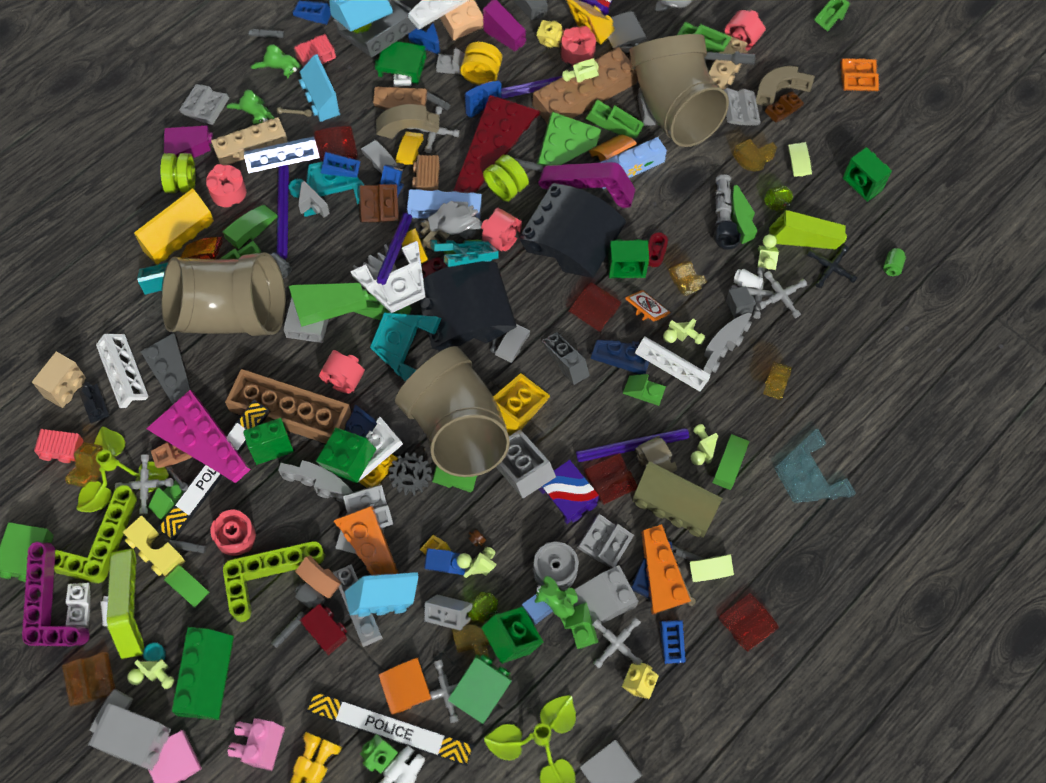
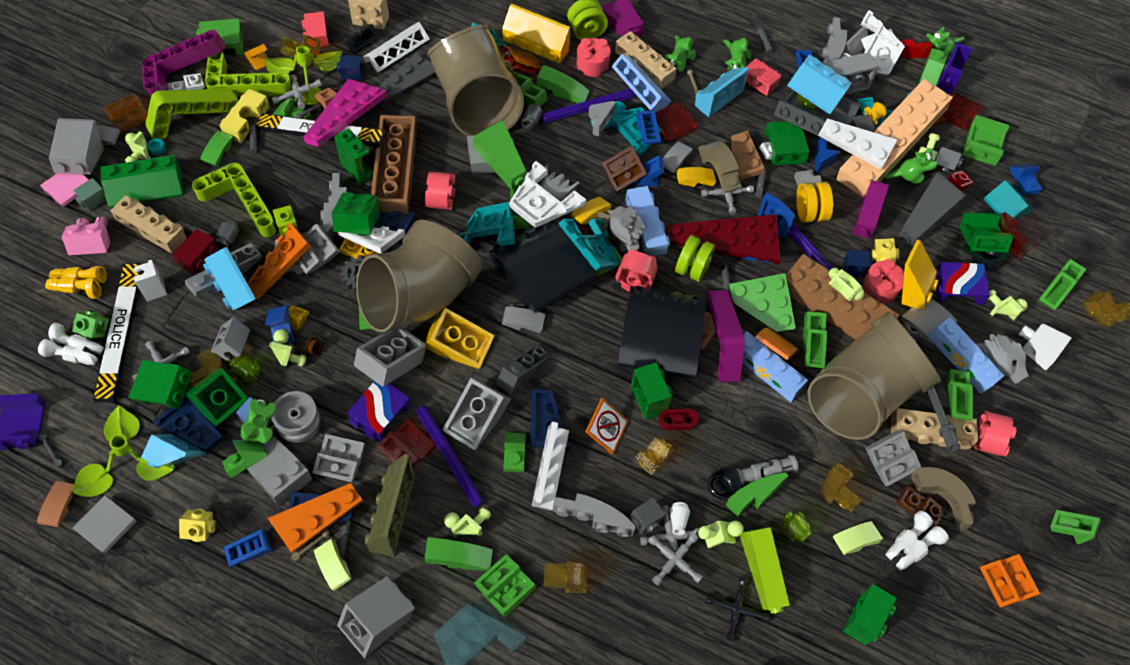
camera: 70 degrees right, 5 degrees down
light grey slope [179,84,229,125] -> none
coral brick [211,510,256,556] -> none
nougat slope [295,556,341,598] -> none
dark purple axle [376,213,412,285] -> none
orange slope [379,658,431,715] -> none
medium nougat brick [413,155,439,191] -> none
clear red slope [569,282,622,332] -> none
light grey piece [592,617,643,668] -> none
dark tan brick [635,435,677,473] -> none
yellowish green piece [663,319,705,344] -> none
clear red slope [719,593,779,652] -> none
none -> sand green brick [73,178,107,211]
none -> tan brick [110,195,187,254]
none -> white hinge [134,260,168,301]
none -> medium azure slope [141,434,207,468]
none -> dark blue wing [152,396,224,452]
none -> light orange slope [244,44,268,70]
none -> lime brick [273,205,298,236]
none -> dark blue brick [337,55,363,80]
none -> light grey slope [337,576,415,659]
none -> light grey slope [442,378,511,450]
none -> bright green slope [474,554,537,618]
none -> dark blue brick [843,250,873,277]
none -> white piece [885,511,949,571]
none -> light blue brick [927,317,1004,394]

